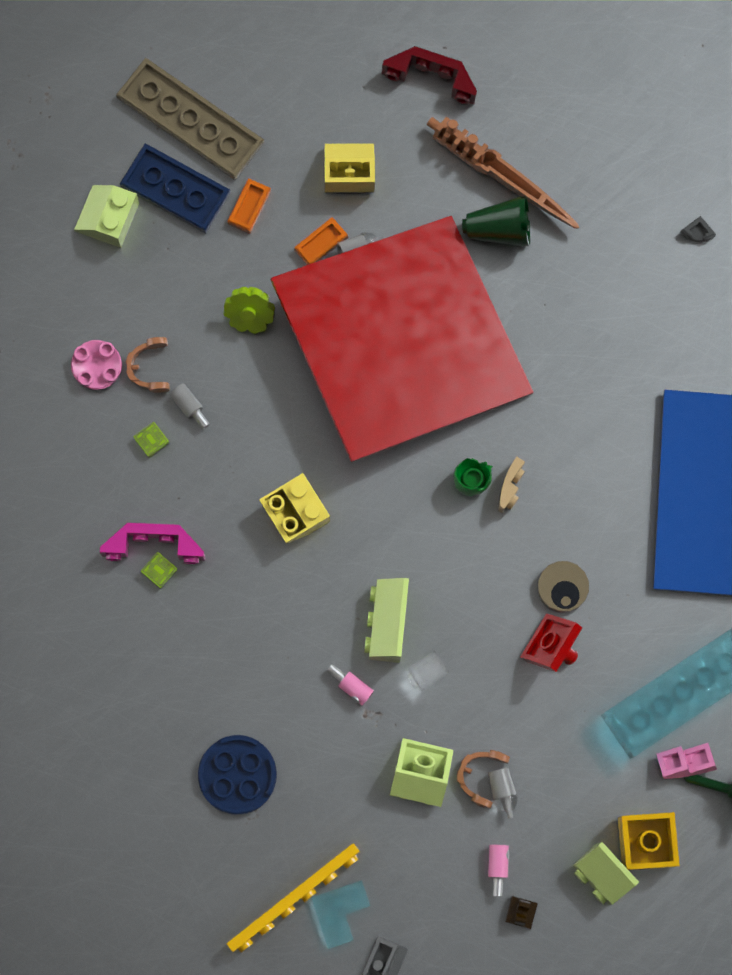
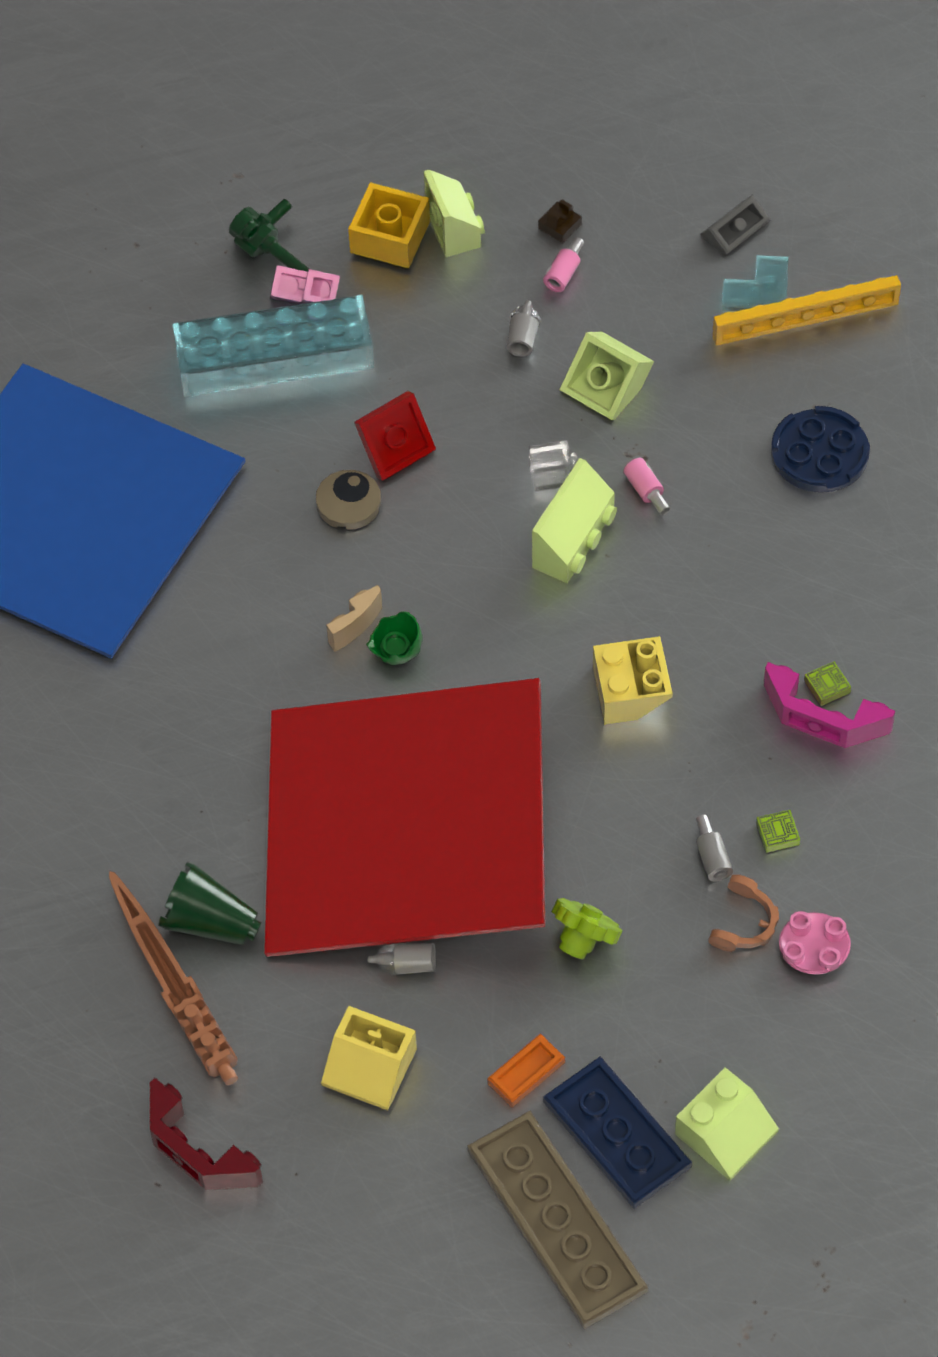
camera: 150 degrees left, 20 degrees down
orange tile [294,217,348,265] -> none
nougat piece [457,750,510,809] -> none

